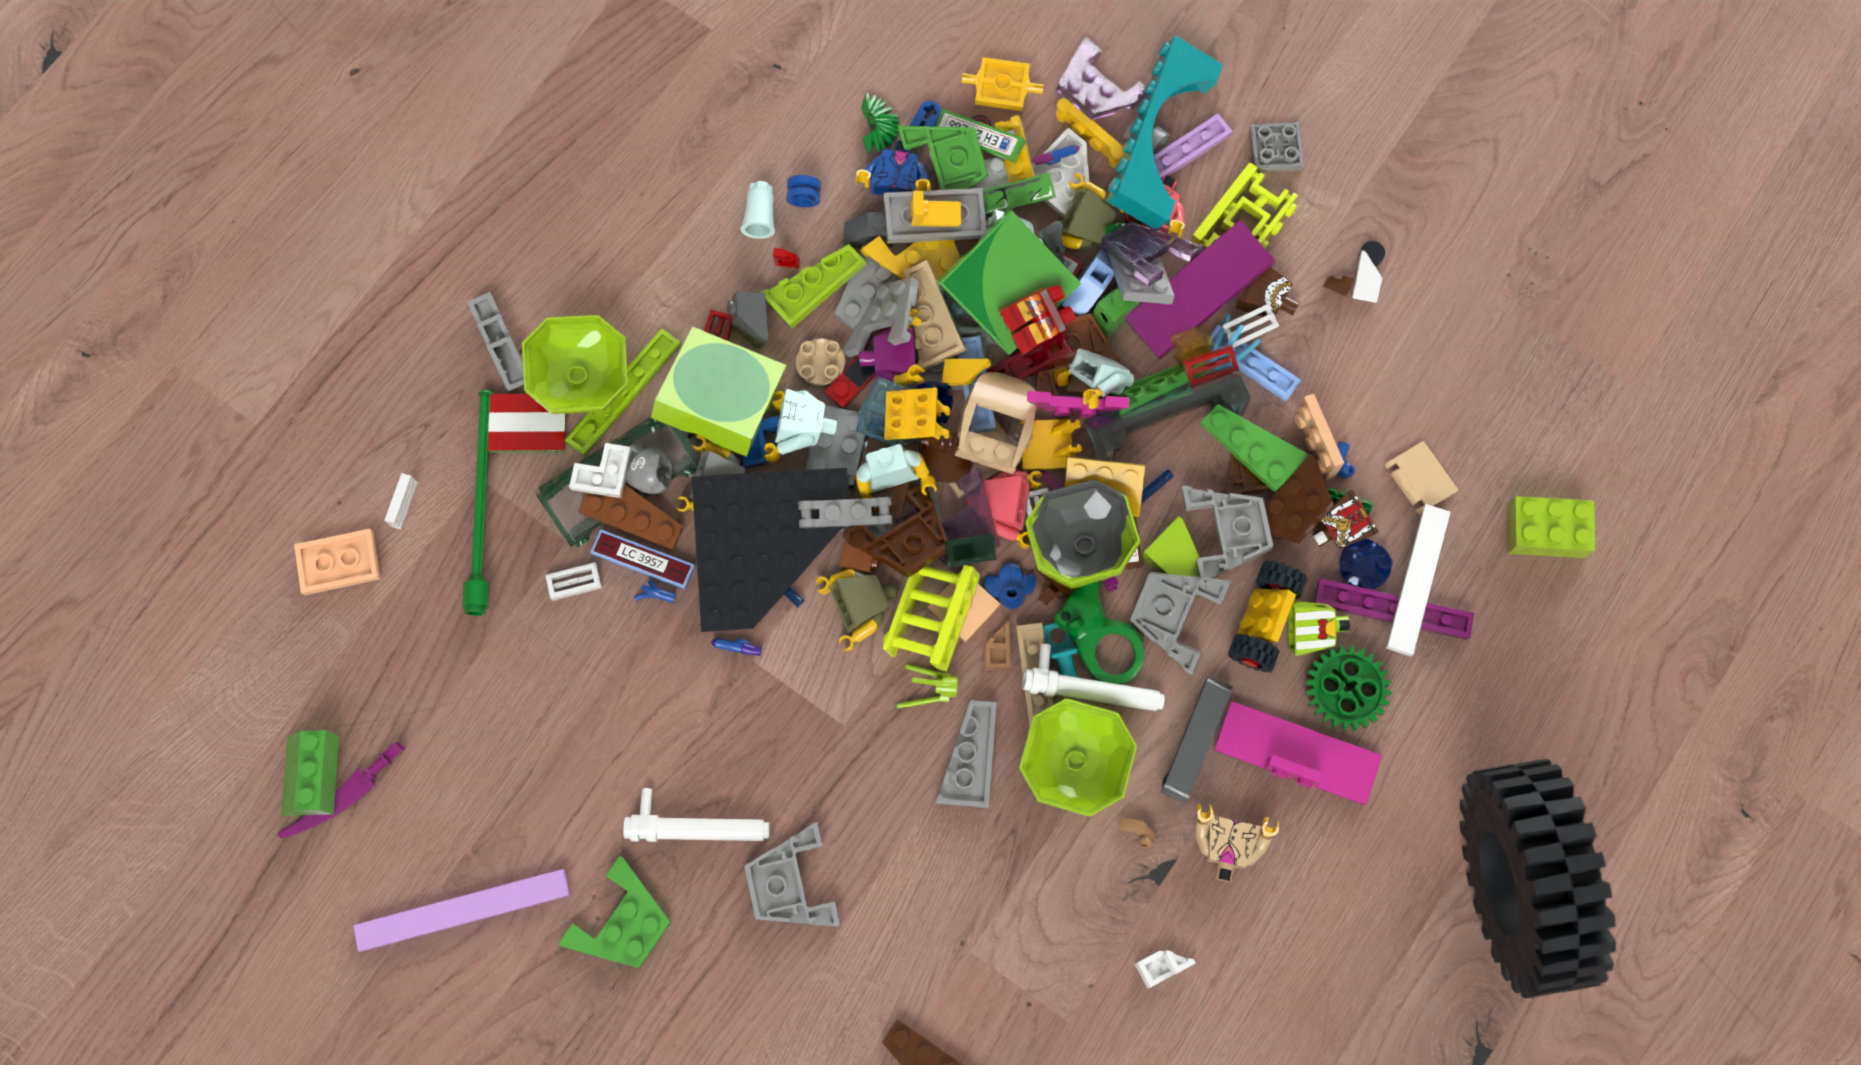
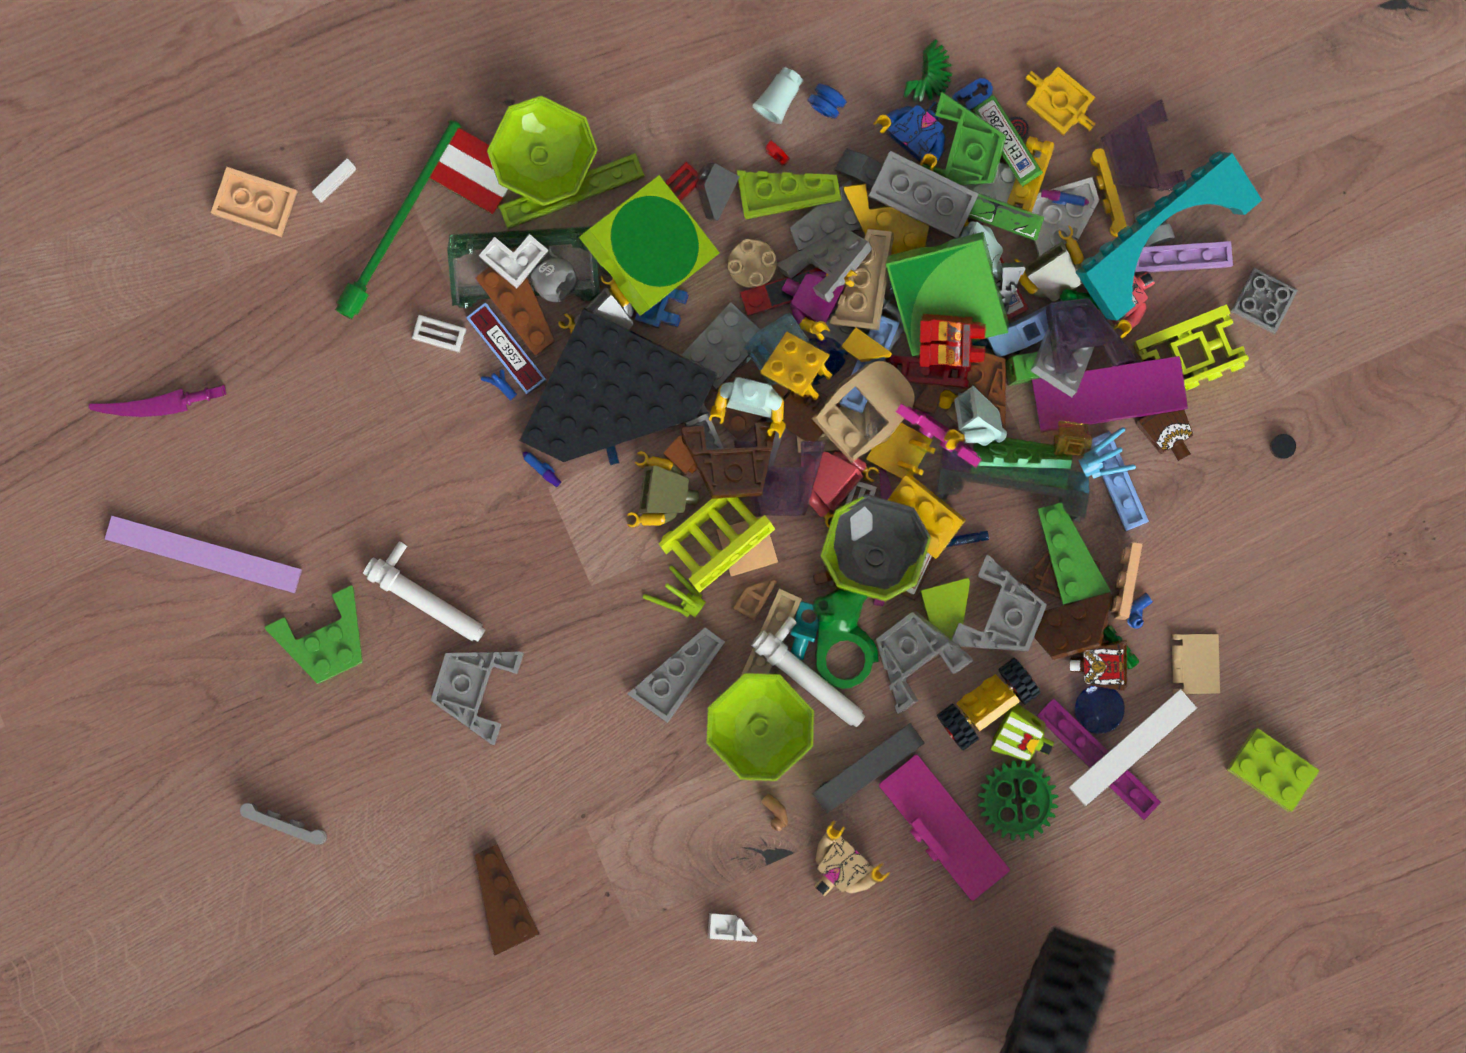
camera: 30 degrees right, 10 degrees up
bright green slope [281,730,339,816] -> none
light grey slope [467,292,524,392] -> none
light aqua torso [764,389,837,463] -> none
light grey plate [798,497,893,528] -> none
yellow bracket [910,191,961,227] -> none
clear green slope [945,534,997,568] -> none
blue plate [984,561,1036,609] -> none
red tile [1182,345,1239,387] -> none
white tile [1222,304,1279,348] -> none
reddish brown tile [1323,276,1354,296] -> none
white slope [1351,250,1382,303] -> none

